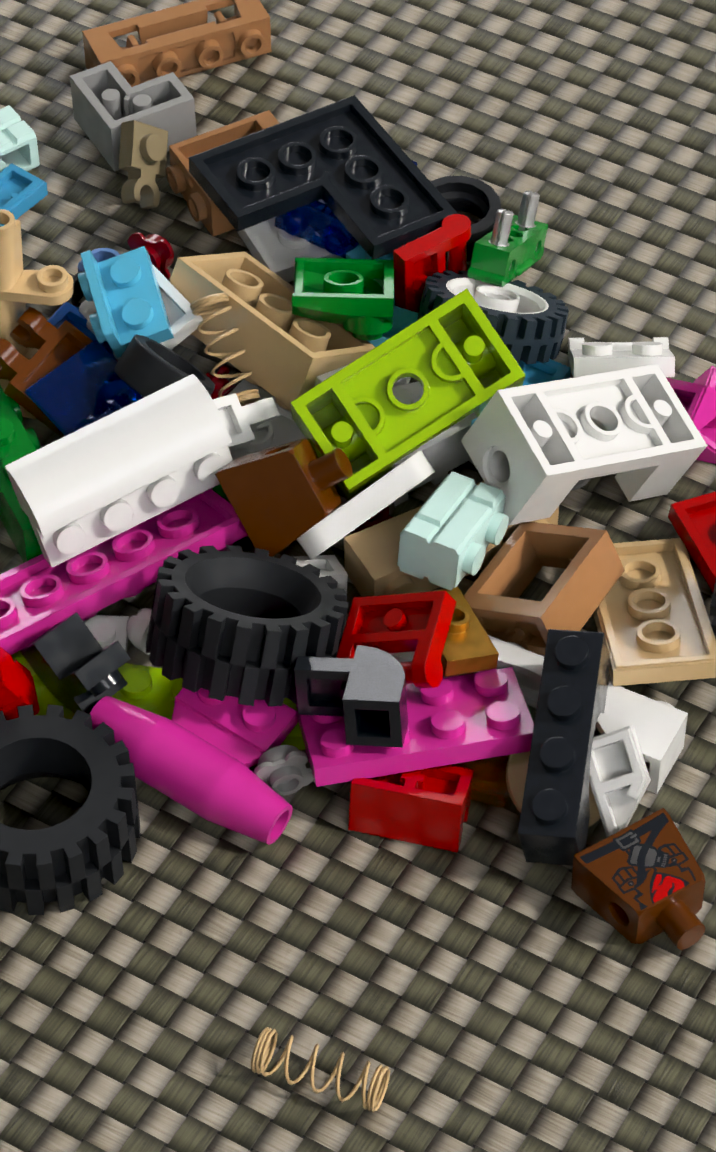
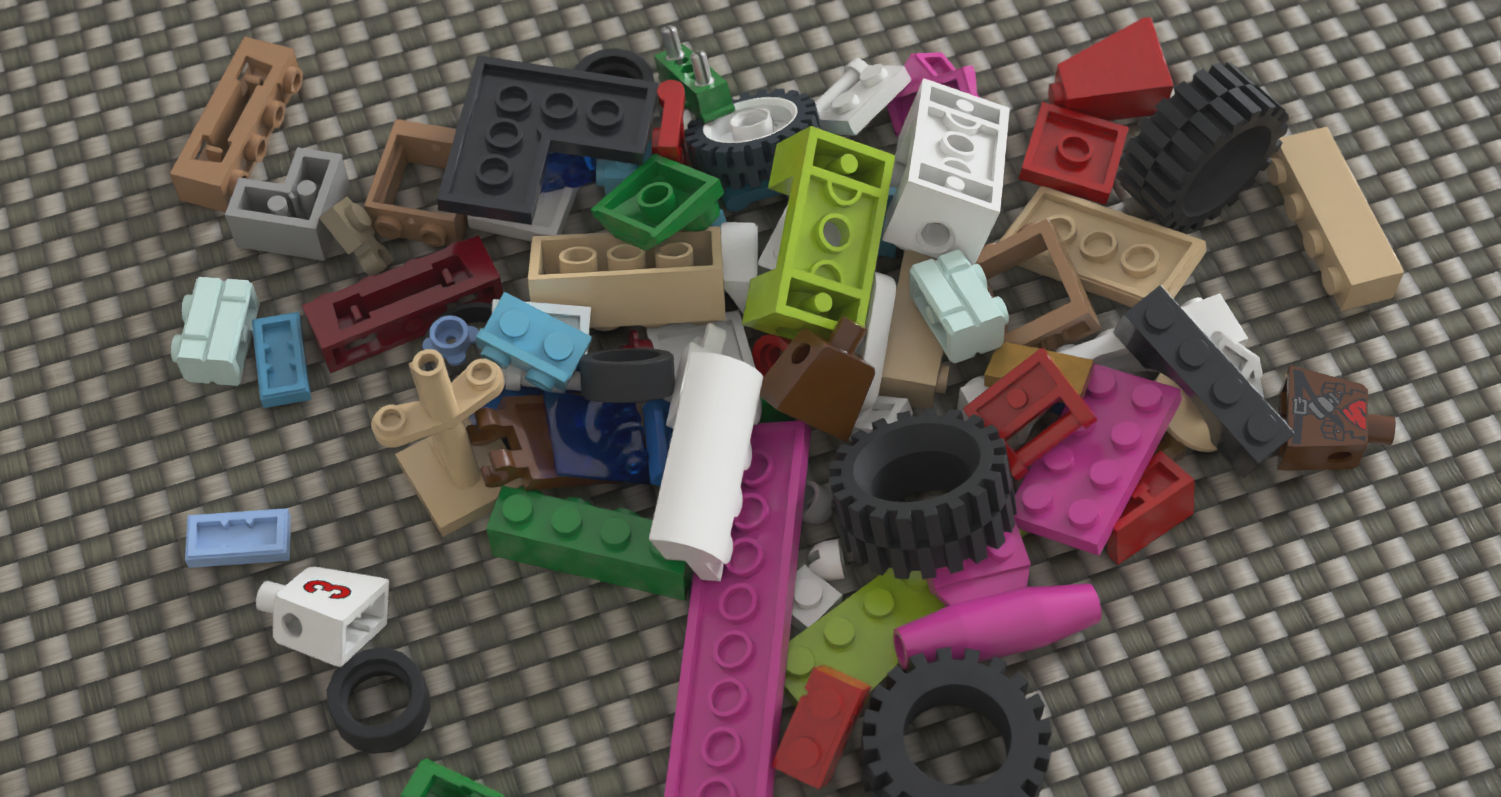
camera: 50 degrees left, 10 degrees up
black brick [20,612,131,714] -> none
dark red plate [127,232,174,280] -> none
tan piece [190,293,260,407] -> none
tan piece [251,1027,390,1113] -> none
light grey plate [254,745,314,796] -> none
black brick [294,645,408,748] -> none
none -> dark red brick [302,235,503,374]

